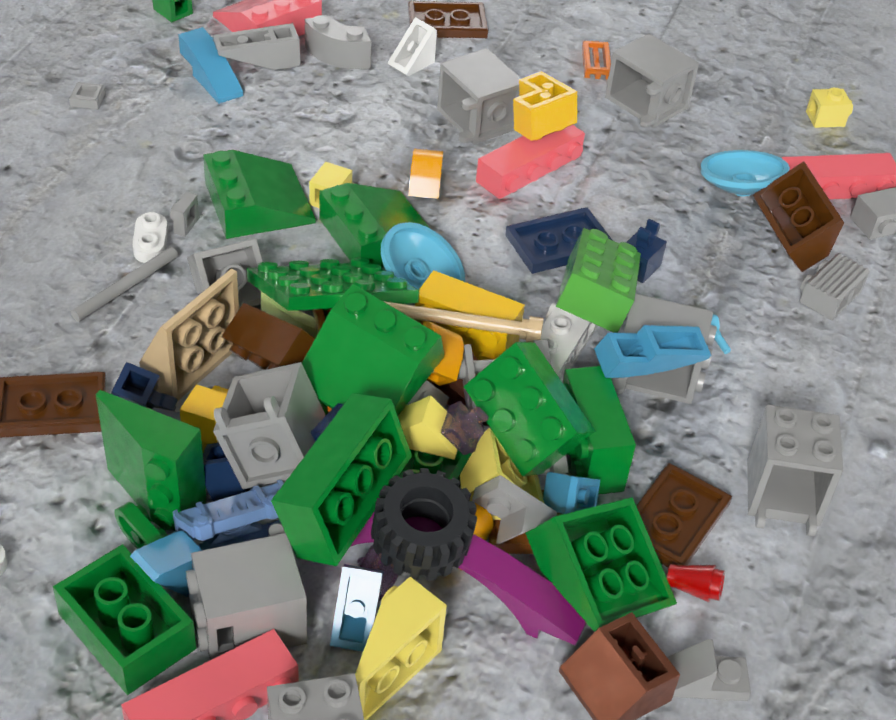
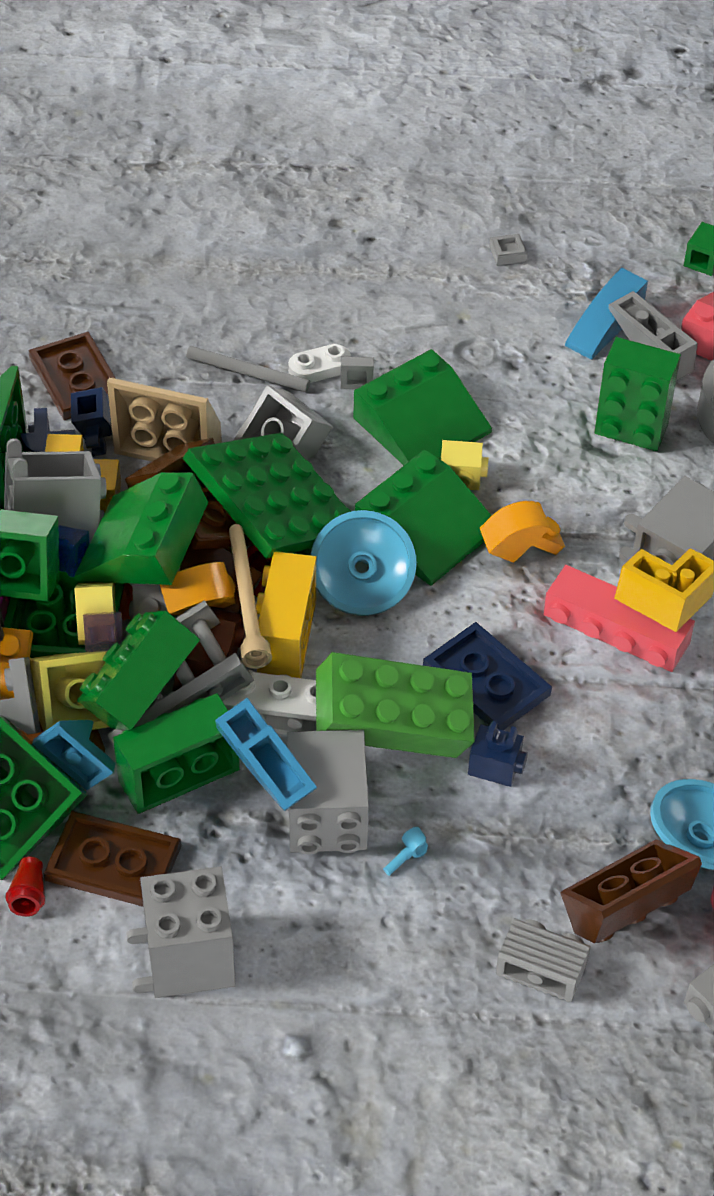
camera: 75 degrees right, 5 degrees up
none -> green brick [594,337,681,451]

